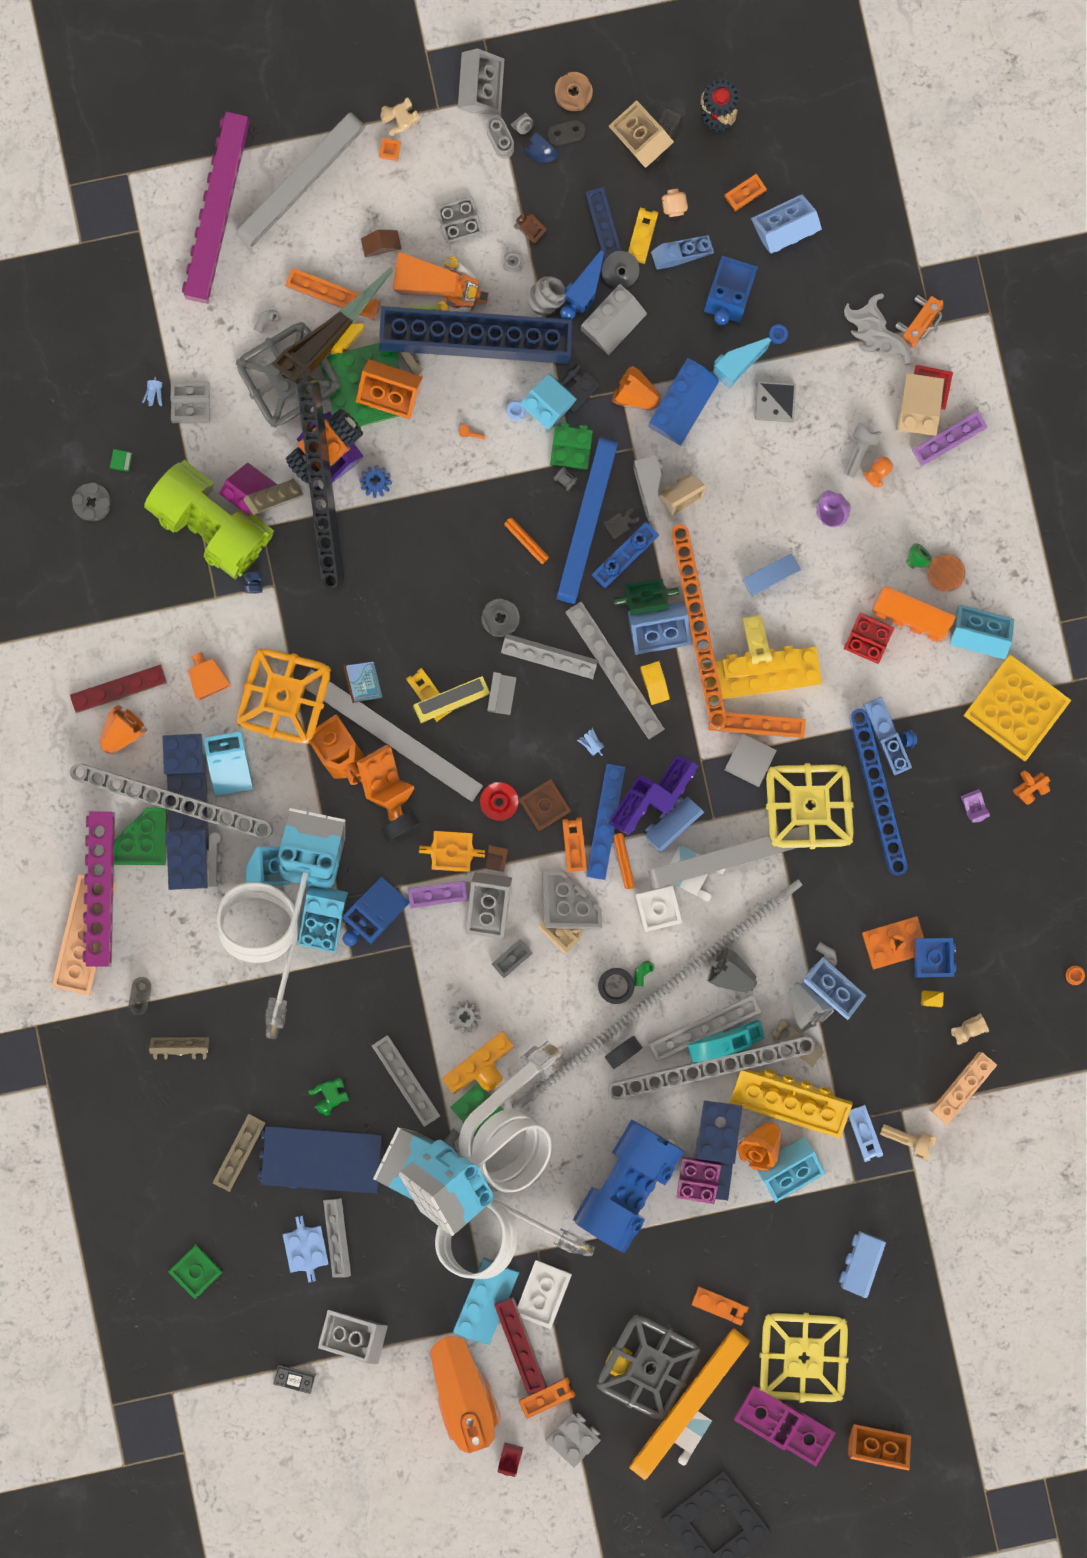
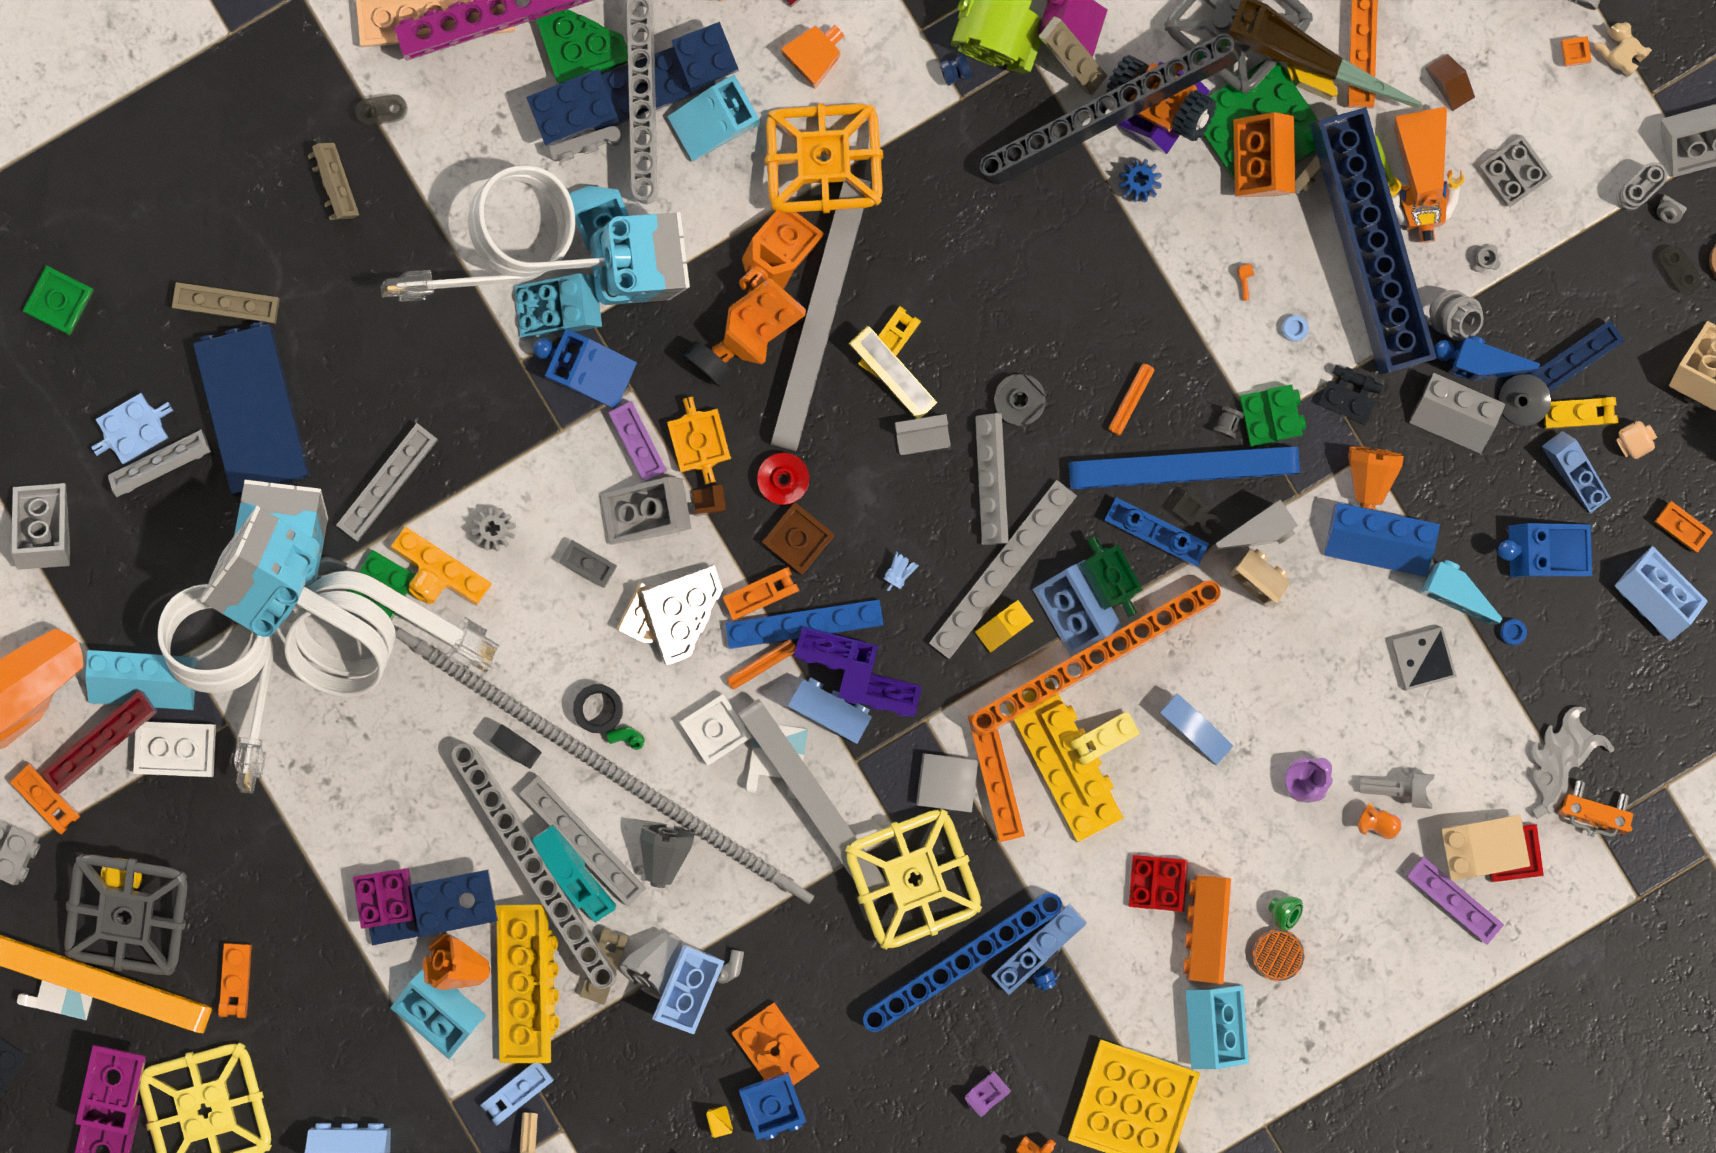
camera: 70 degrees right, 0 degrees up
green animal [308,1077,349,1116] -> none
piece [343,661,383,703] -> none
reddish brown bracket [513,213,547,243] -> none
medium azure slope [520,373,577,430] -> none
dark blue brick [524,133,559,163] -> none
blue cylinder [573,1119,685,1253] -> none

